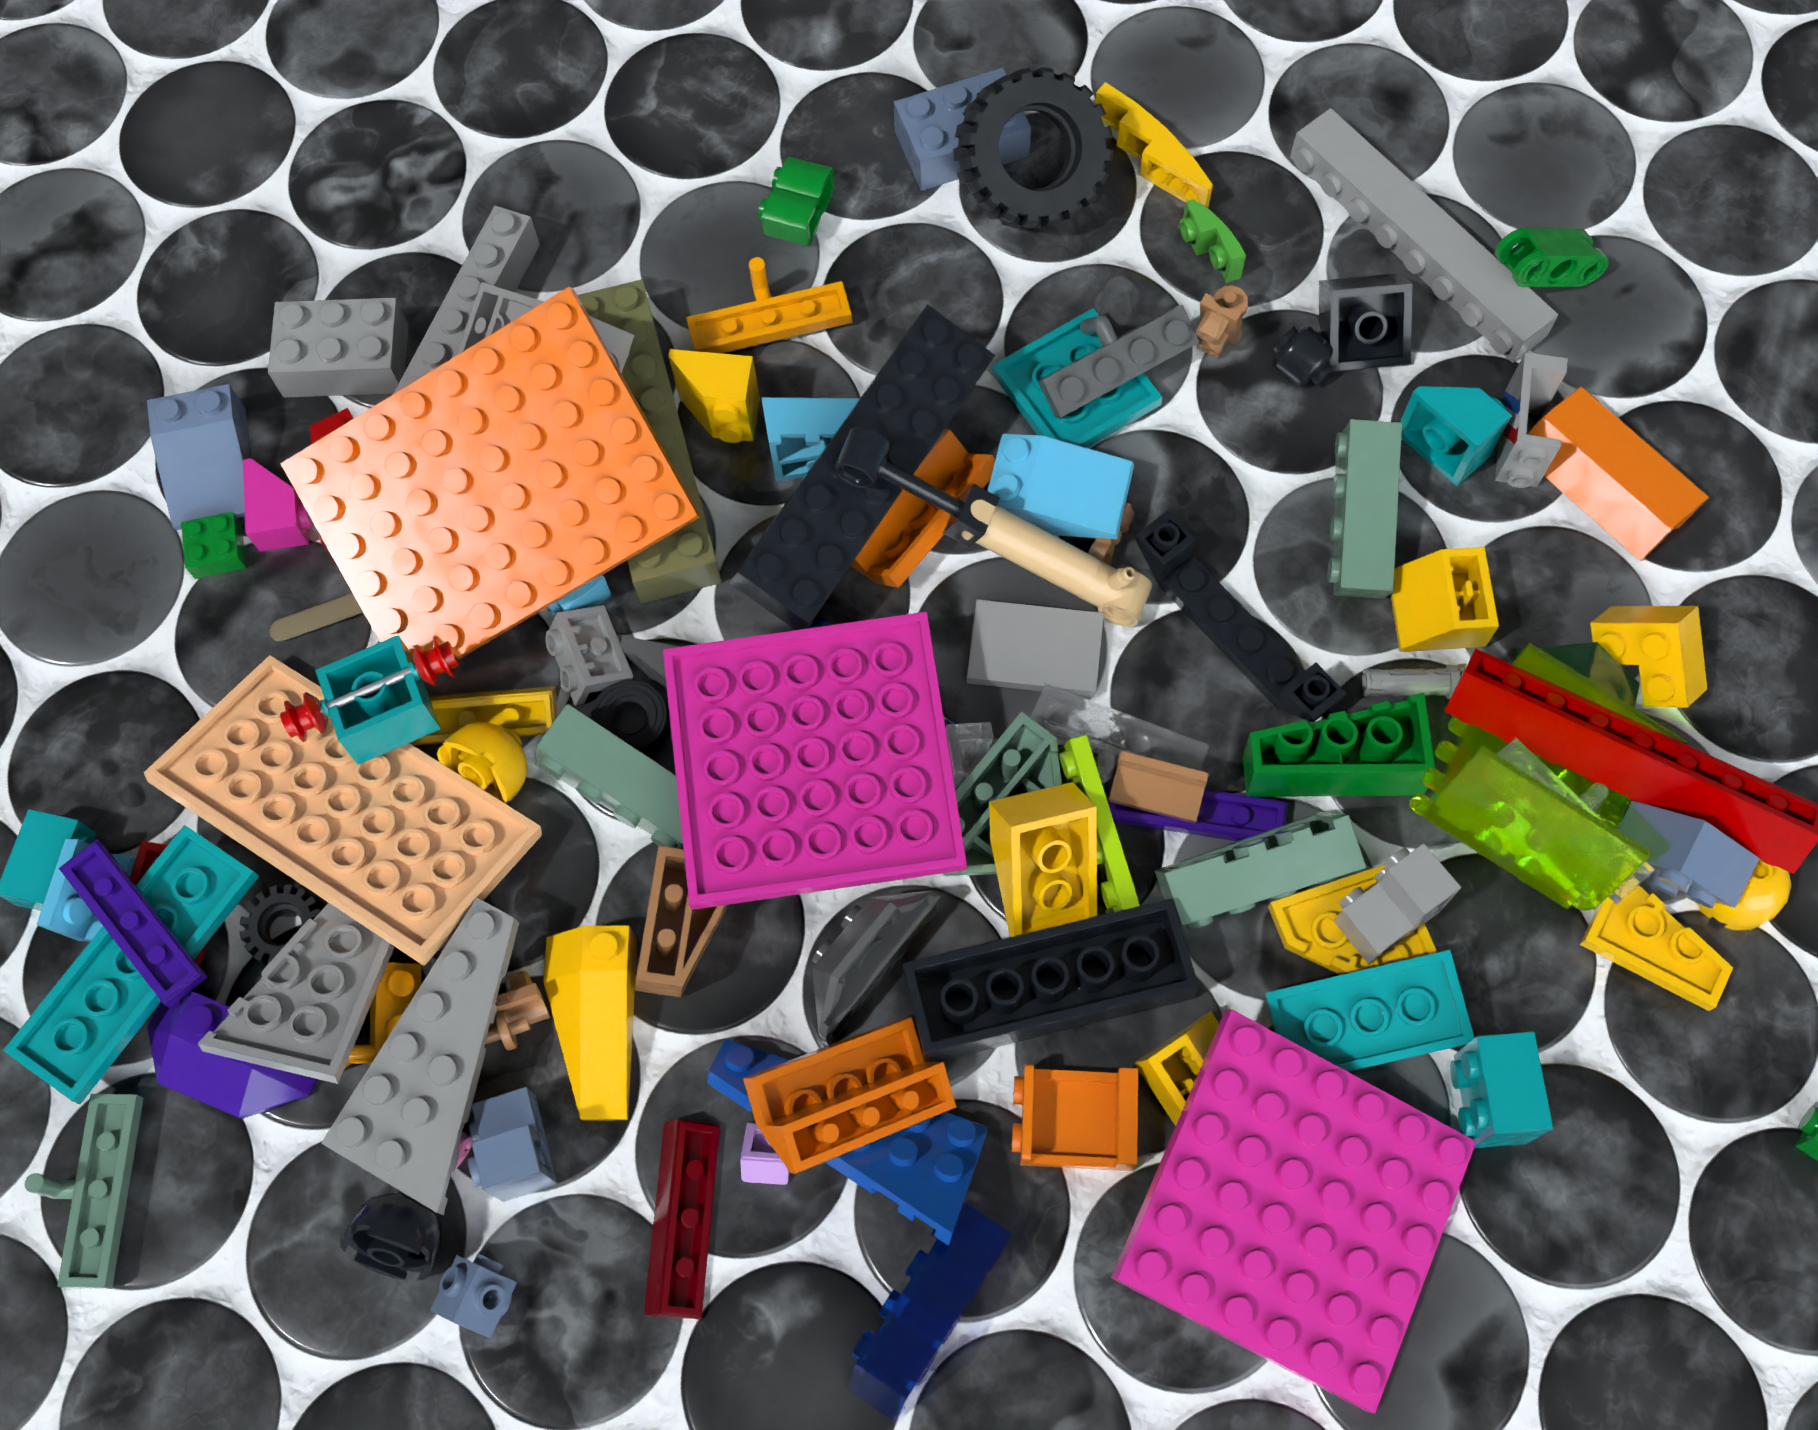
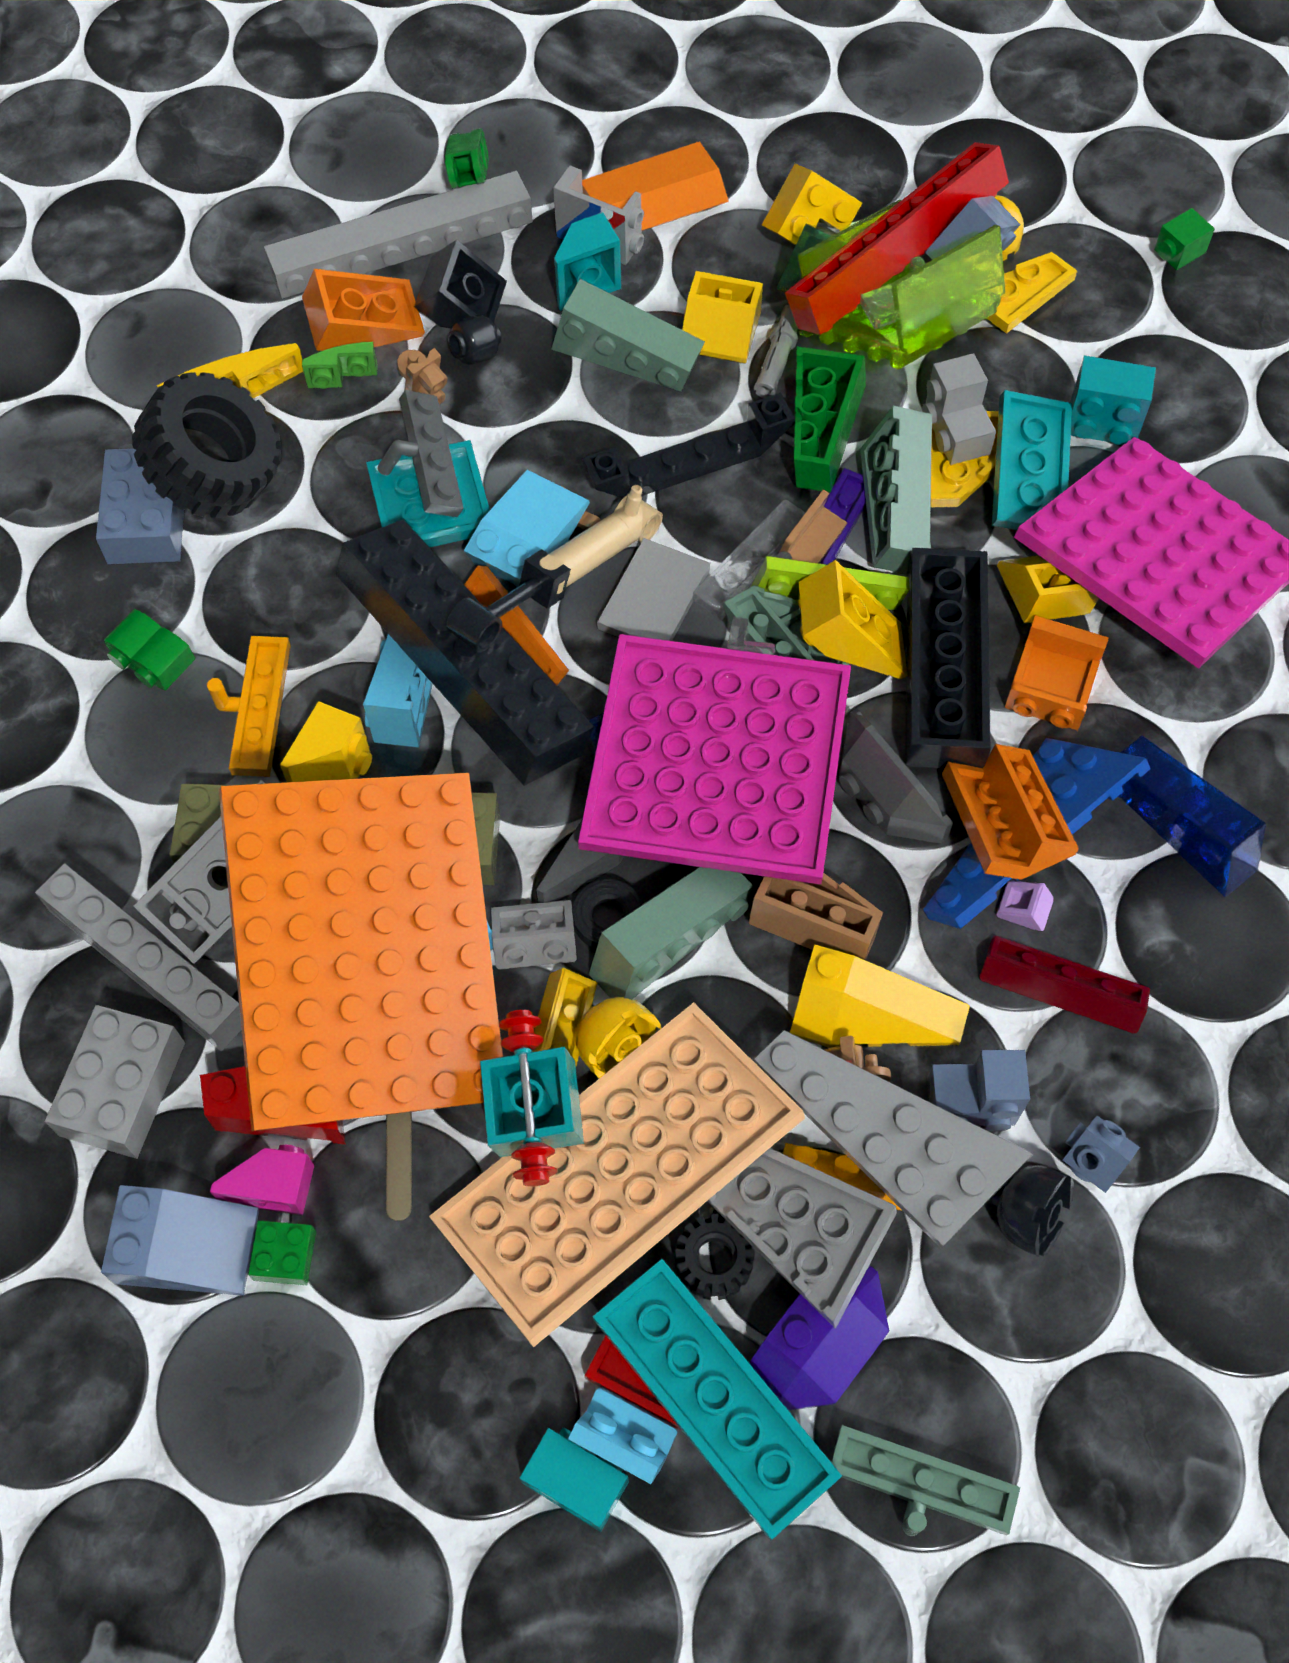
camera: 75 degrees left, 5 degrees down
dark purple tile [58,839,208,1008] -> none
none -> orange slope [302,269,425,351]

